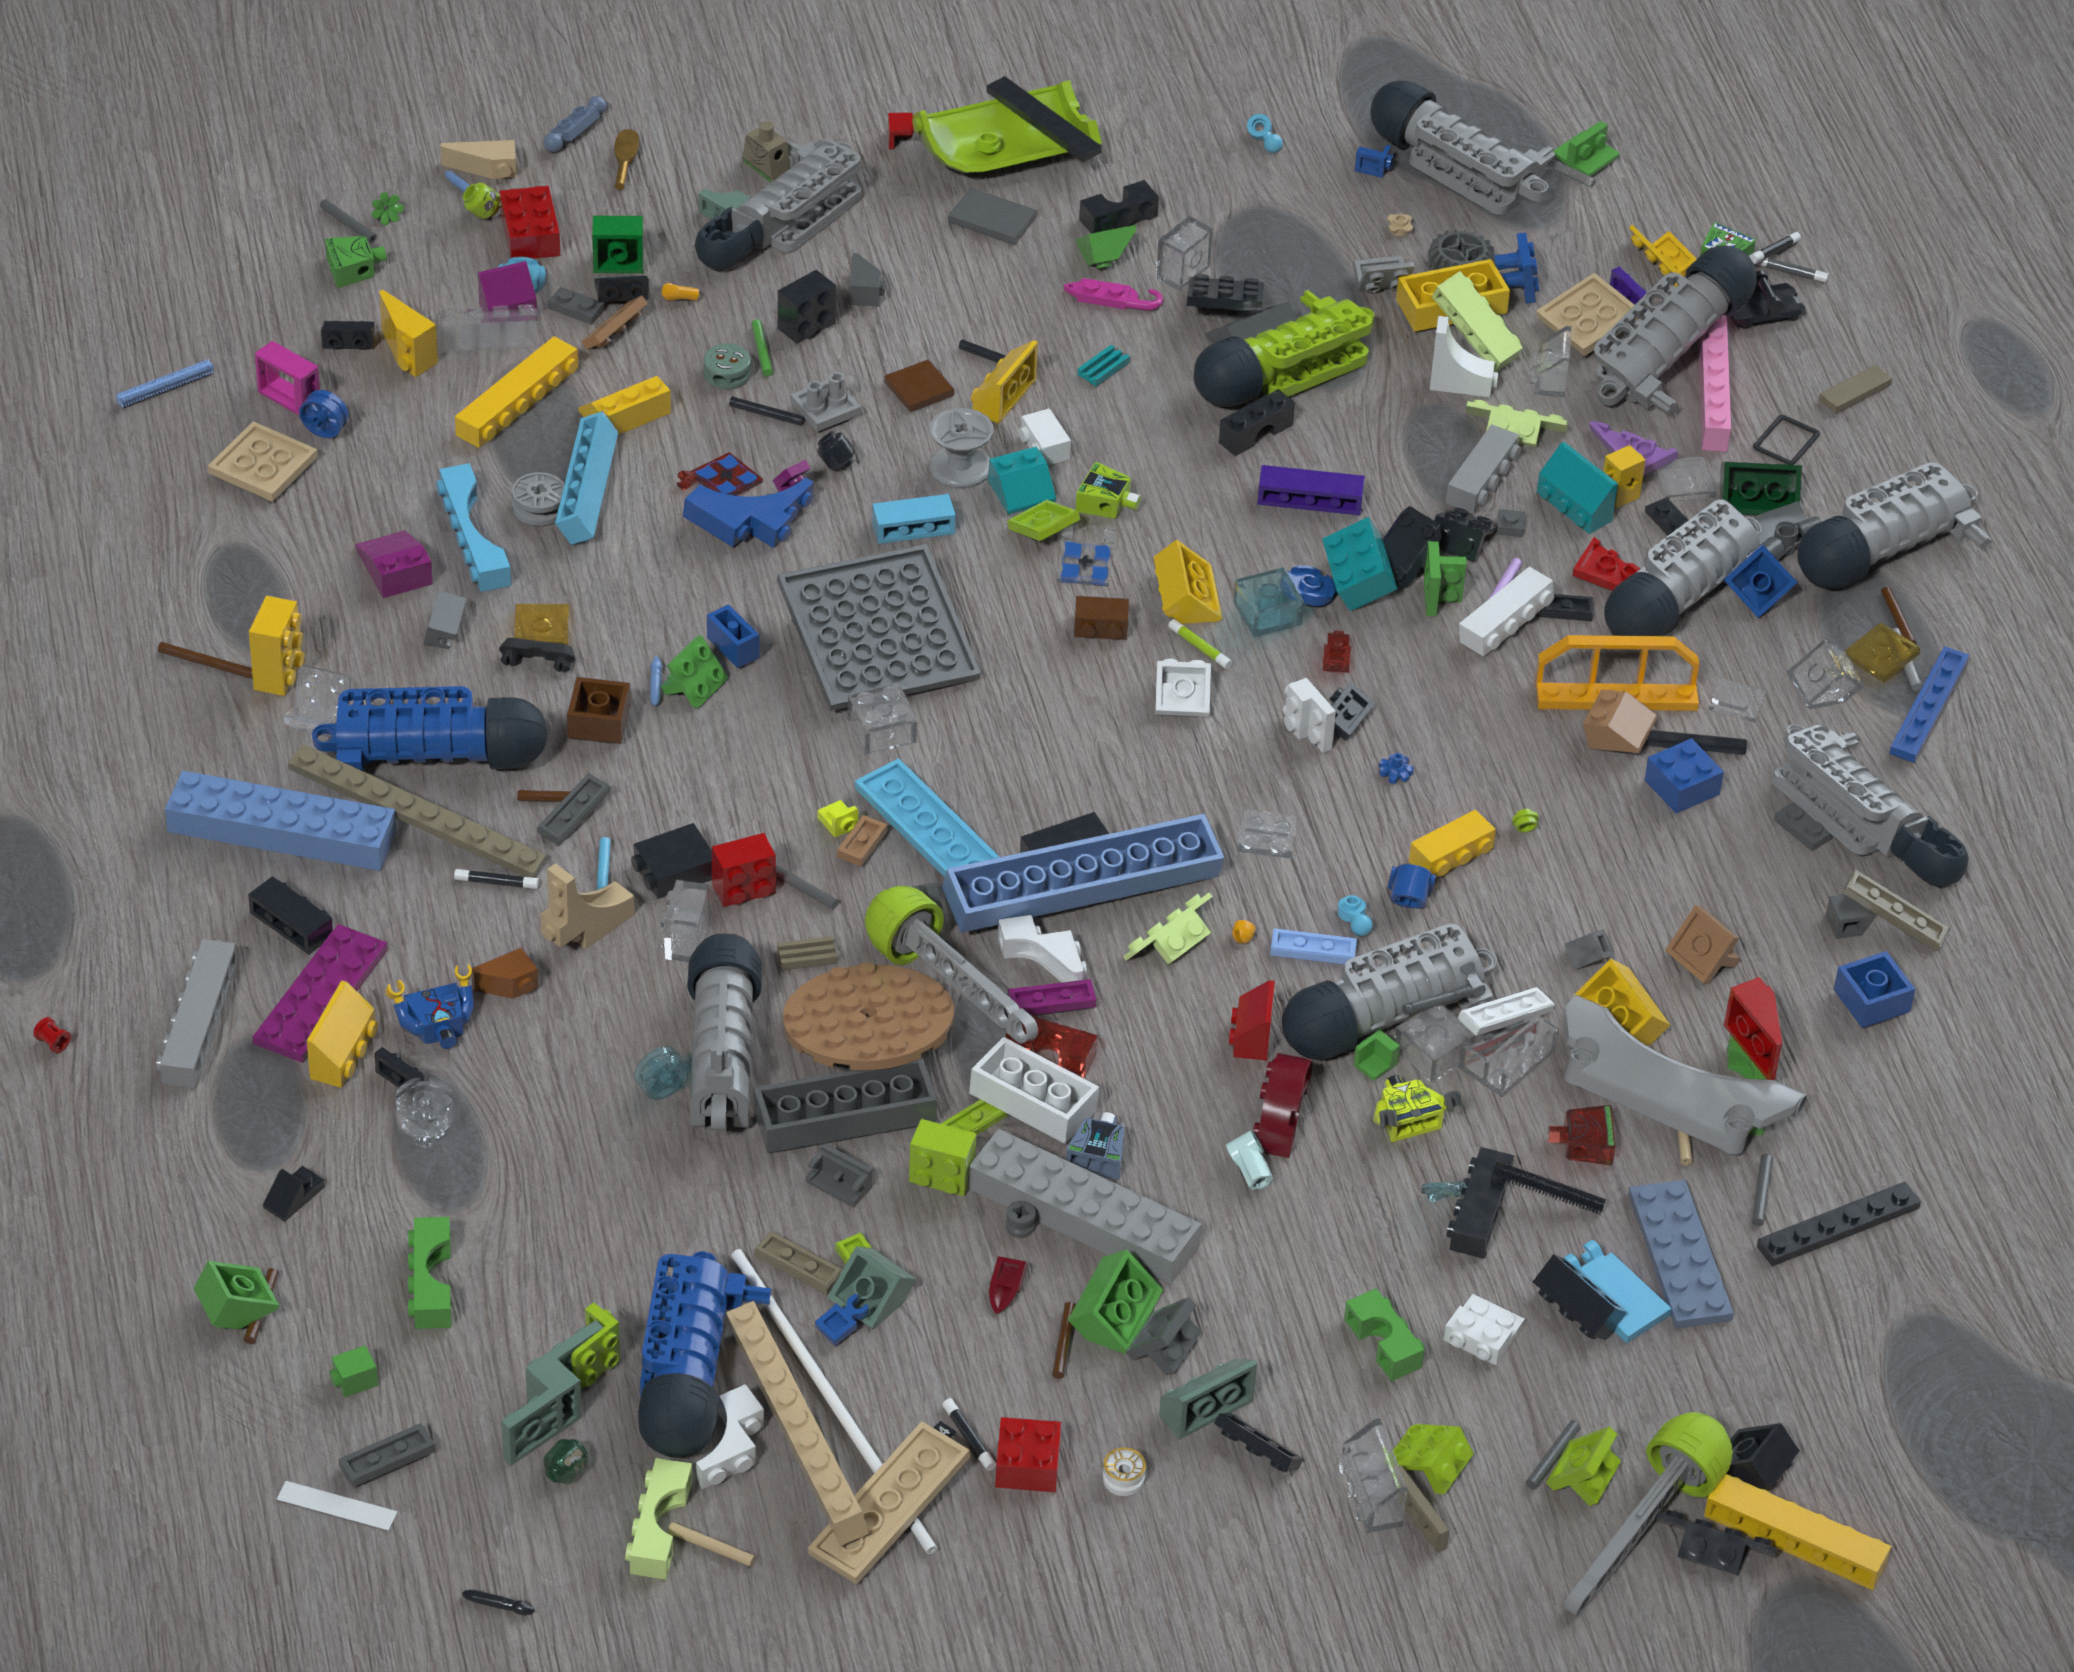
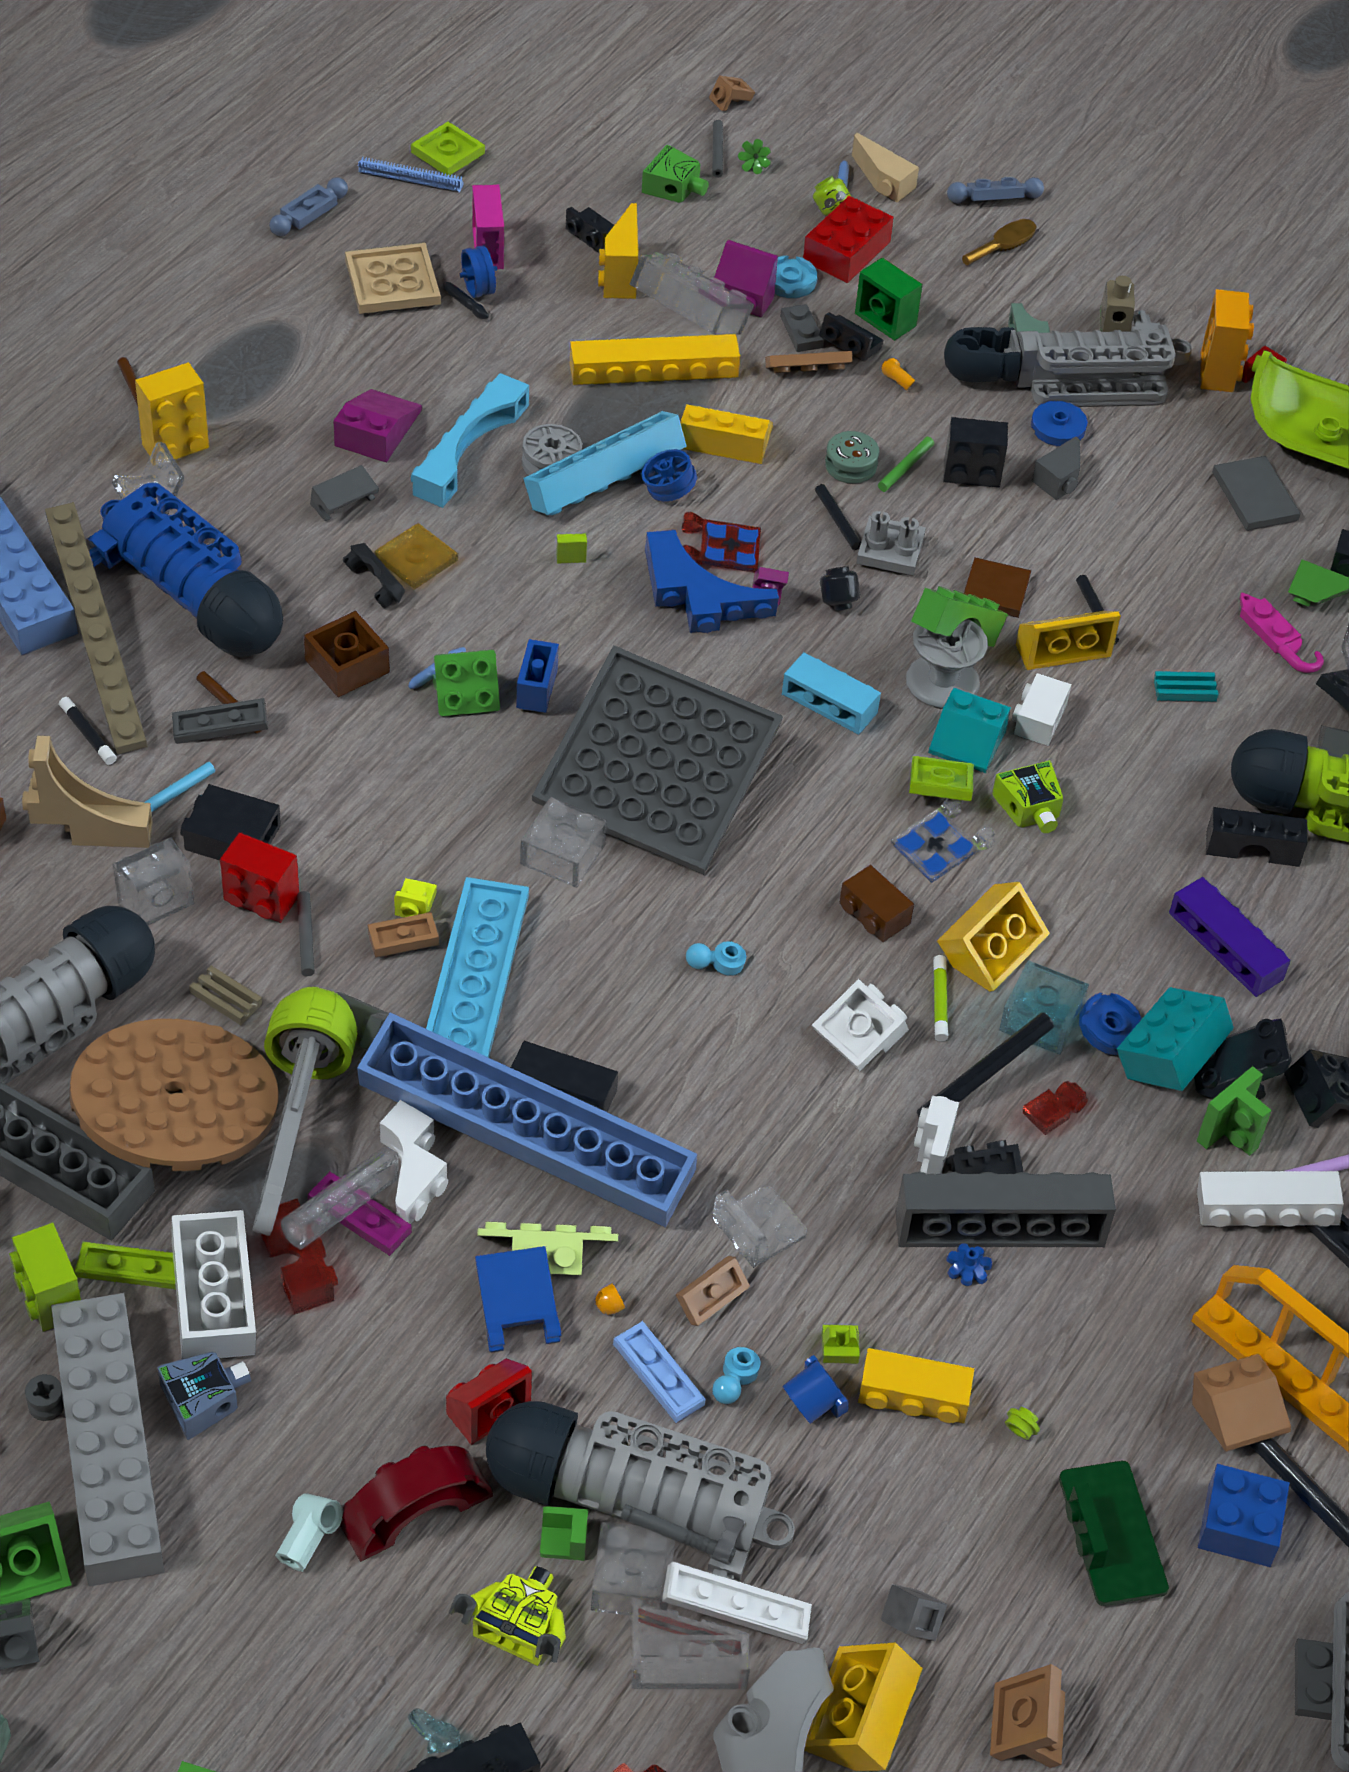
camera: 45 degrees right, 5 degrees up
none -> sand blue plate [269,177,348,236]
none -> clear brick [281,1147,399,1250]
none -> lime plate [411,121,485,176]
none -> black piece [443,282,489,319]
none -> blue flag [475,1246,562,1352]
none -> lime tile [556,533,587,564]
none -> blue wheel [642,449,698,502]
none -> medium nougat plate [676,1256,750,1326]
none -> medium azure plate [686,941,746,975]
none -> medium nougat bracket [709,75,755,111]
none -> lime tile [822,1325,860,1364]
none -> dark grey brick [895,1172,1116,1247]
none -> bright green arch [911,586,1008,647]
none -> black axle [917,1012,1054,1117]
none -> blue plate [1031,401,1088,446]
none -> dark green bracket [1059,1460,1169,1606]
none -> light orange brick [1200,289,1254,392]

